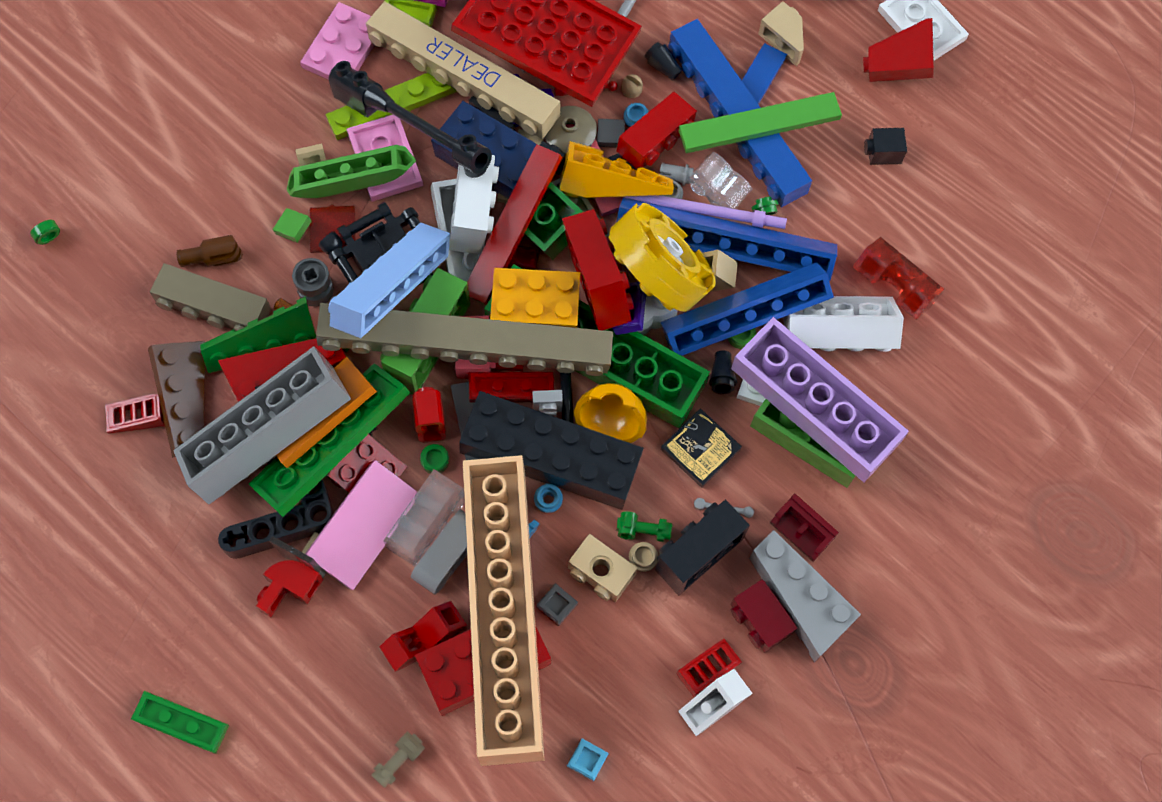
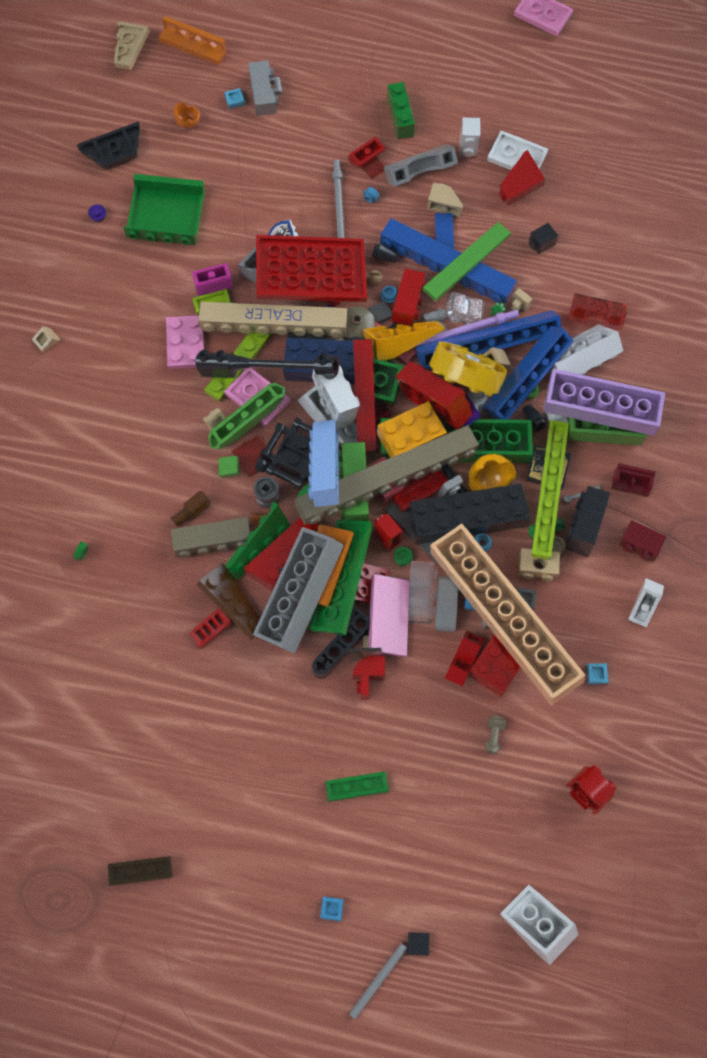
camera: 30 degrees left, 0 degrees up
red slope [676,638,742,698] -> none
light grey wedge [749,530,861,662] -> none
none -> tan tile [511,288,533,312]
none -> lime plate [531,420,569,560]

